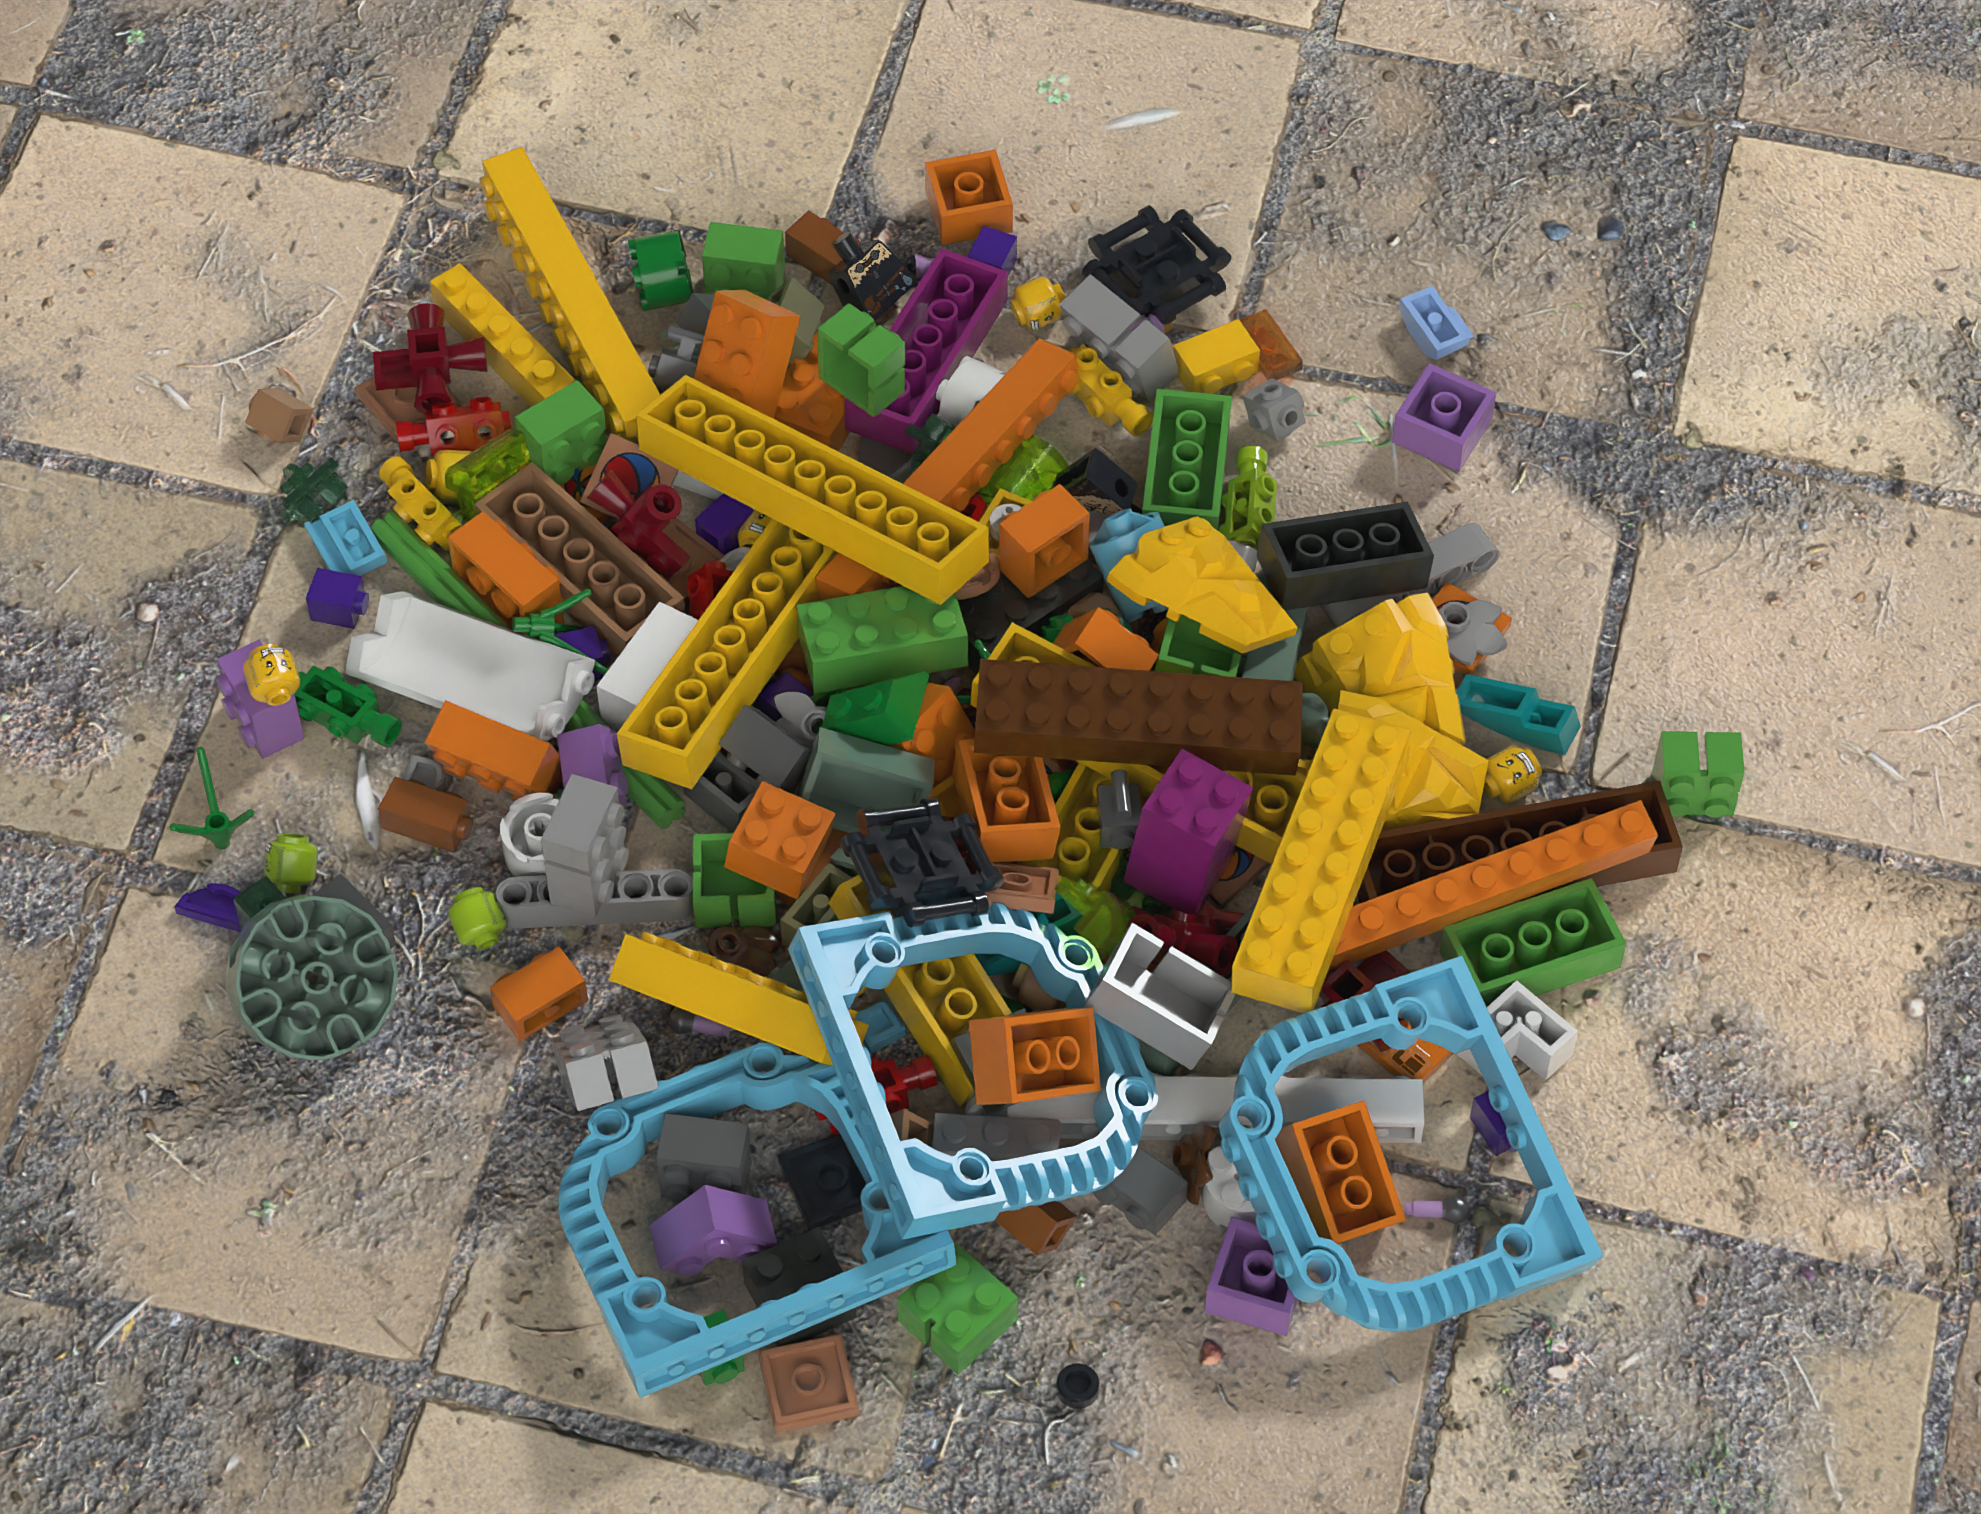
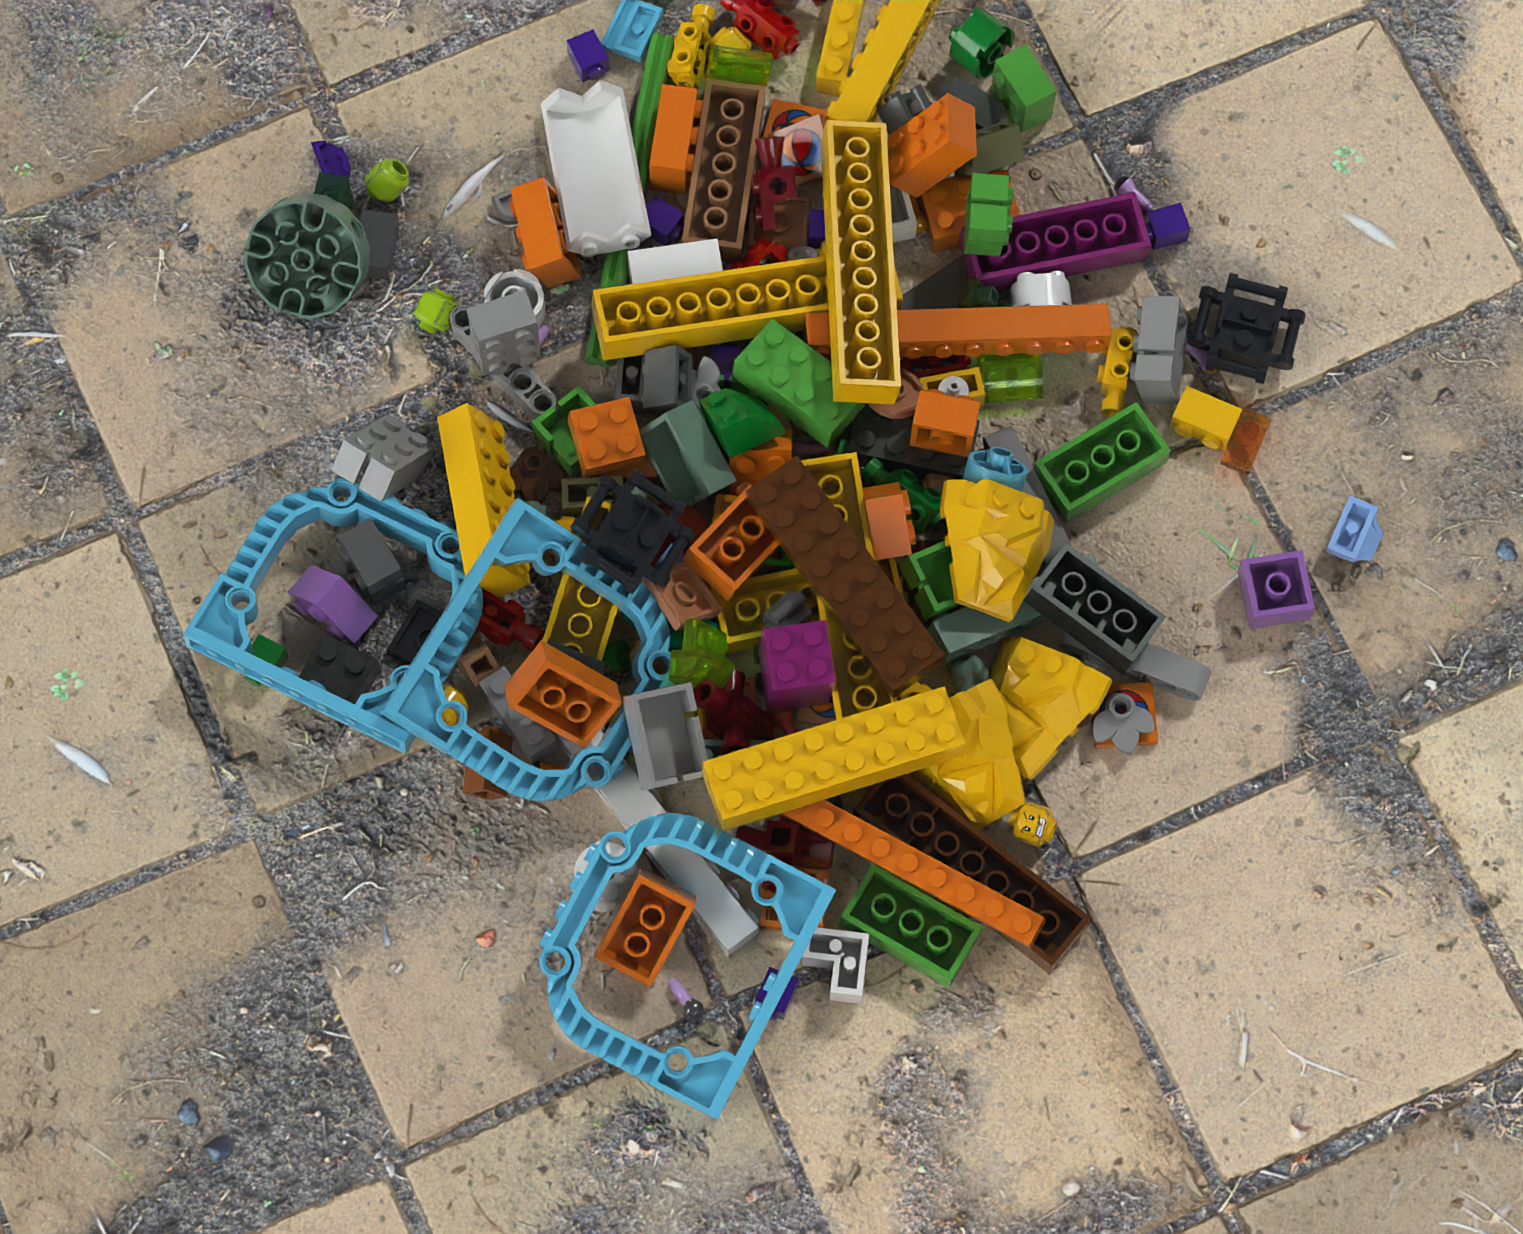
camera: 50 degrees right, 15 degrees up
green plant [169,747,254,849] -> none
medium lavender brick [216,639,304,759] -> none
yellow head [243,644,300,706] -> none
green brick [294,665,402,748] -> none
dark orange brick [378,777,473,853] -> none
orange brick [490,946,588,1042] -> none
green plant [512,589,609,675] -> none
bright green piece [515,380,607,485] -> none
medium lavender brick [557,724,628,808] -> none
nougat tile [758,1333,860,1433] -> none
dark orange brick [785,210,862,286] -> none
torso [828,232,918,321] -> none
medium azure tile [856,999,906,1054] -> none
bright green piece [897,1244,1018,1375] -> none
orange brick [925,149,1013,245] -> none
yellow head [1009,276,1066,331] -> none
black torso [1051,448,1142,515] -> none
black tile [1056,1363,1099,1409] -> none
dark grey brick [1092,1146,1188,1236] -> none
reddish brown plate [1172,1123,1216,1205] -> none
medium lavender brick [1205,1217,1308,1336] -> none
lime brick [1219,446,1277,550] -> none
light grey brick [1242,378,1306,440] -> none
teal slope [1456,674,1581,755] -> none
bright green piece [1651,731,1745,818] -> none

